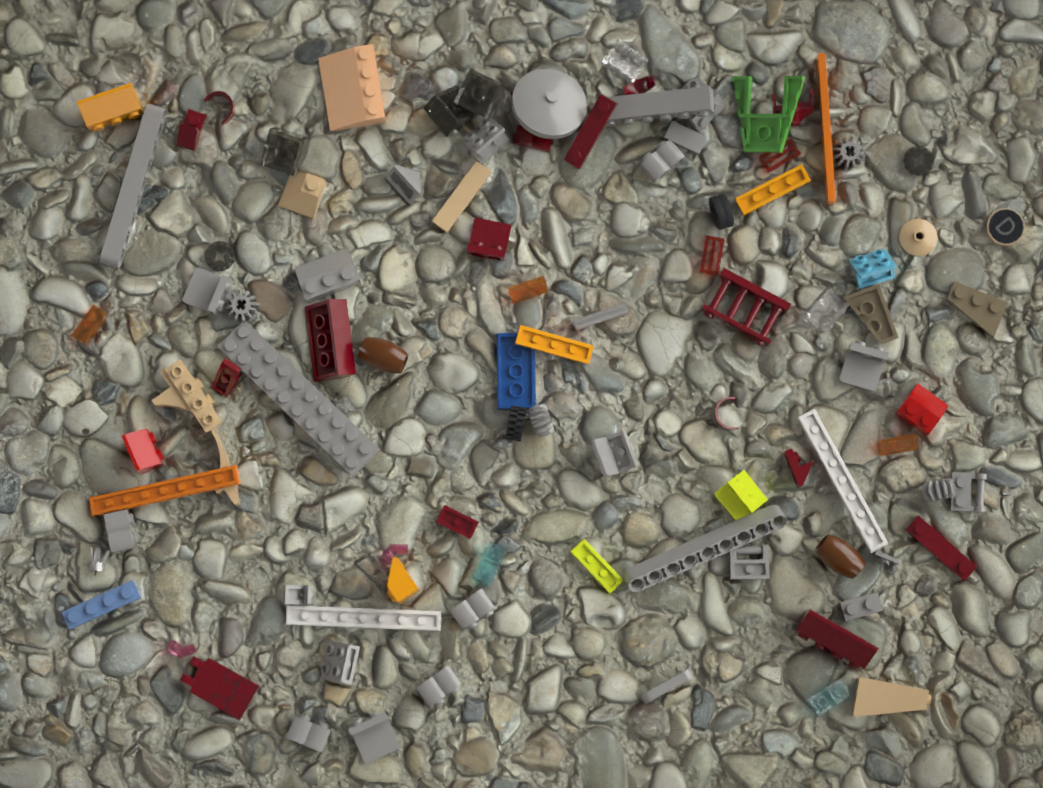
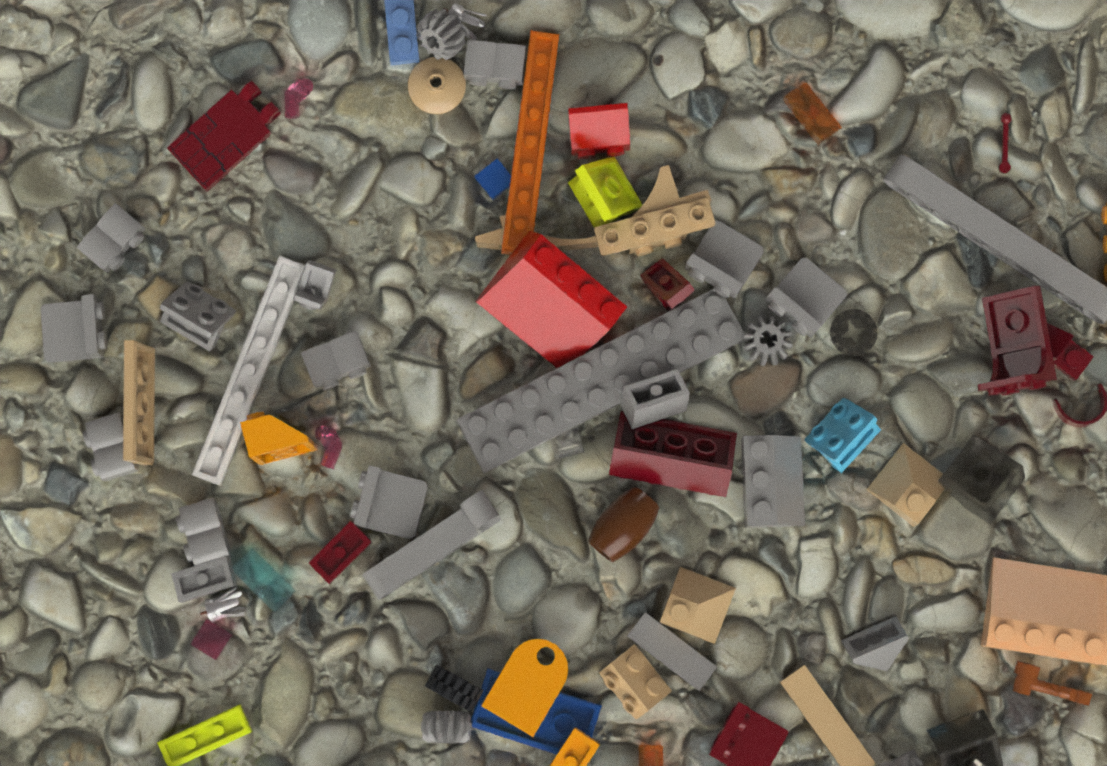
camera: 110 degrees right, 0 degrees up
none -> tan tile [123,340,155,466]
none -> light grey plate [171,556,237,603]
none -> clear pink tile [191,619,233,660]
none -> flat silver piece [200,586,247,623]
none -> light grey brick [301,331,371,390]
none -> light grey bracket [350,465,428,539]
none -> light grey beam [362,490,501,600]
none -> tan dish [408,57,466,114]
none -> light grey gear [416,9,466,60]
none -> blue tile [474,158,511,200]
none -> slope [475,231,627,368]
none -> light orange tile [481,639,568,737]
none -> neon yellow bracket [568,156,643,228]
none -> tan bracket [599,644,672,719]
none -> light grey brick [621,369,690,429]
none -> light grey tile [627,612,717,691]
none -> tan slope [659,567,736,644]
none -> light grey bracket [685,221,764,299]
none -> medium azure bracket [805,398,881,473]
none -> bracket [977,285,1057,396]
none -> dark red hinge [998,113,1012,174]
none -> dark orange brick [1012,661,1092,706]

